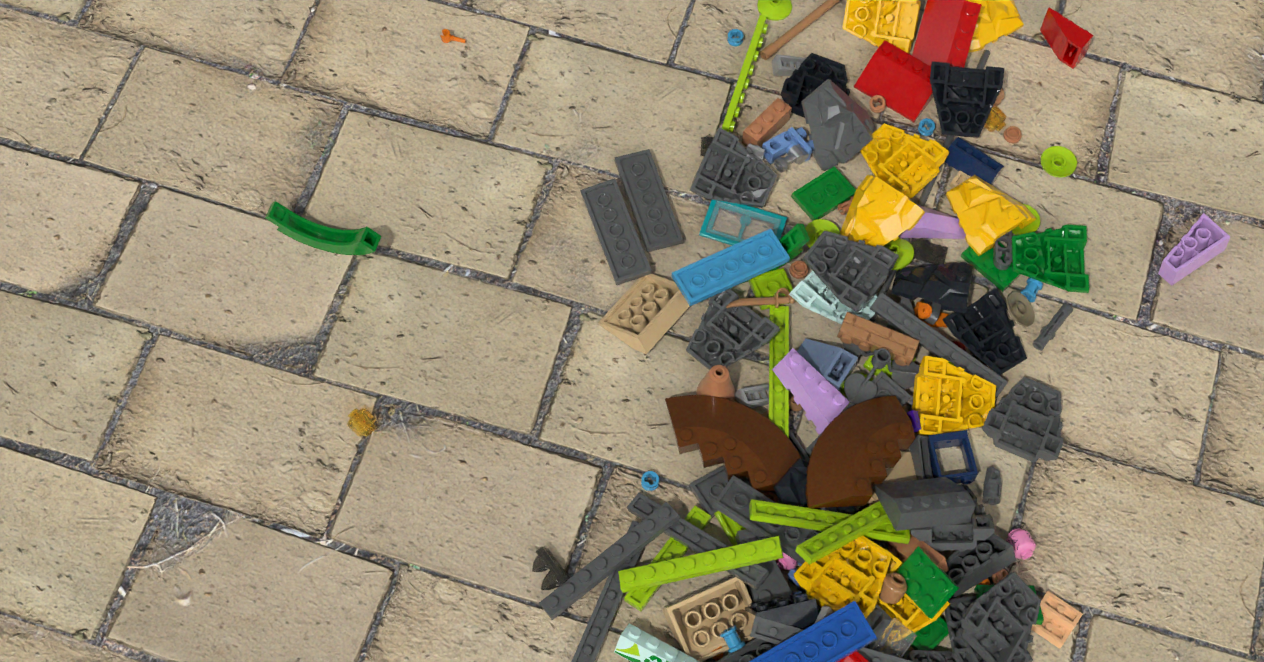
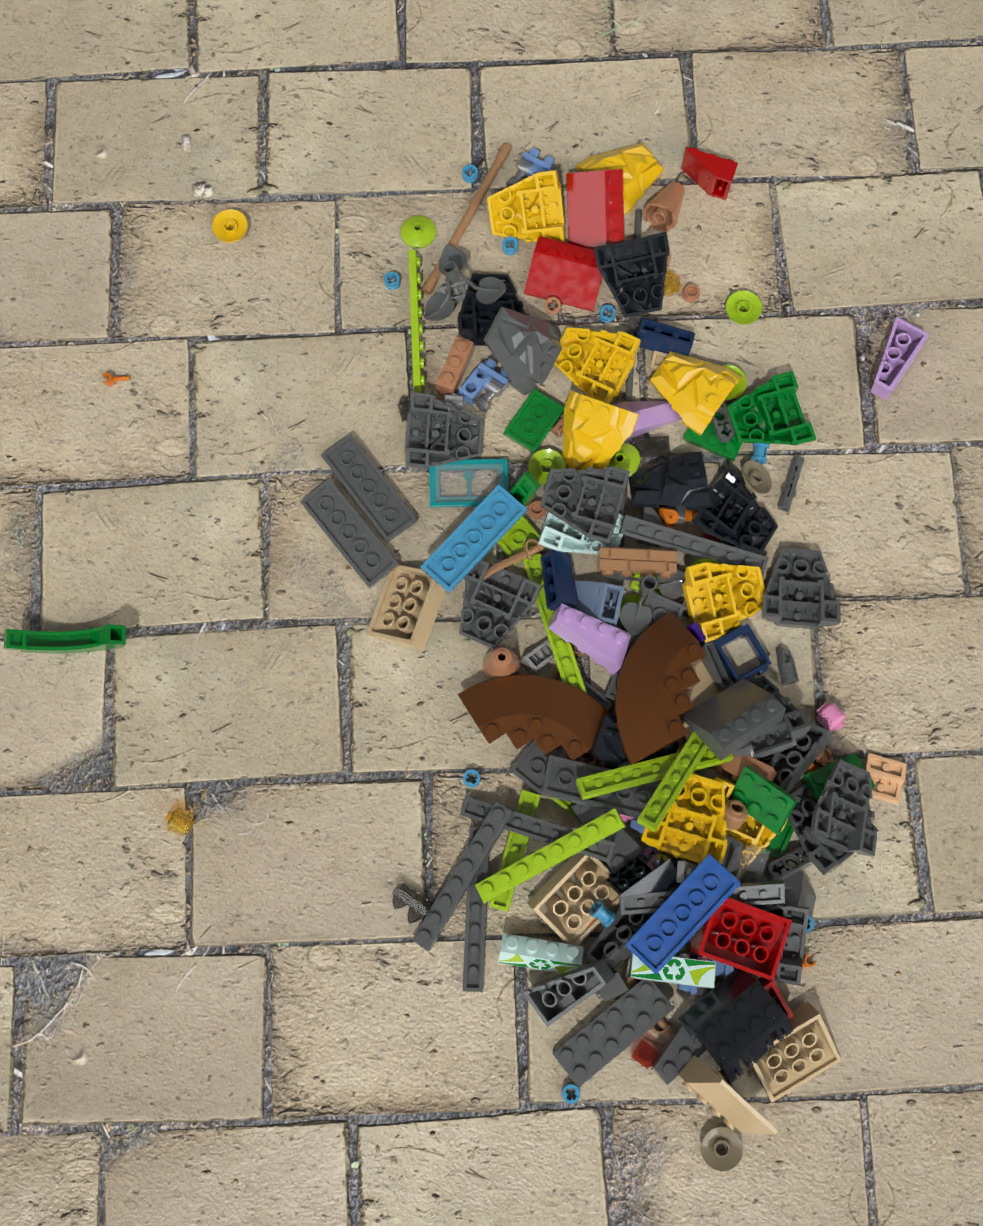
camera: 15 degrees left, 15 degrees up
none -> dark grey plant [424,244,507,321]
none -> dark azure bush [502,237,518,256]
none -> dark blue brick [541,550,577,611]
none -> nougat cone [643,182,685,232]

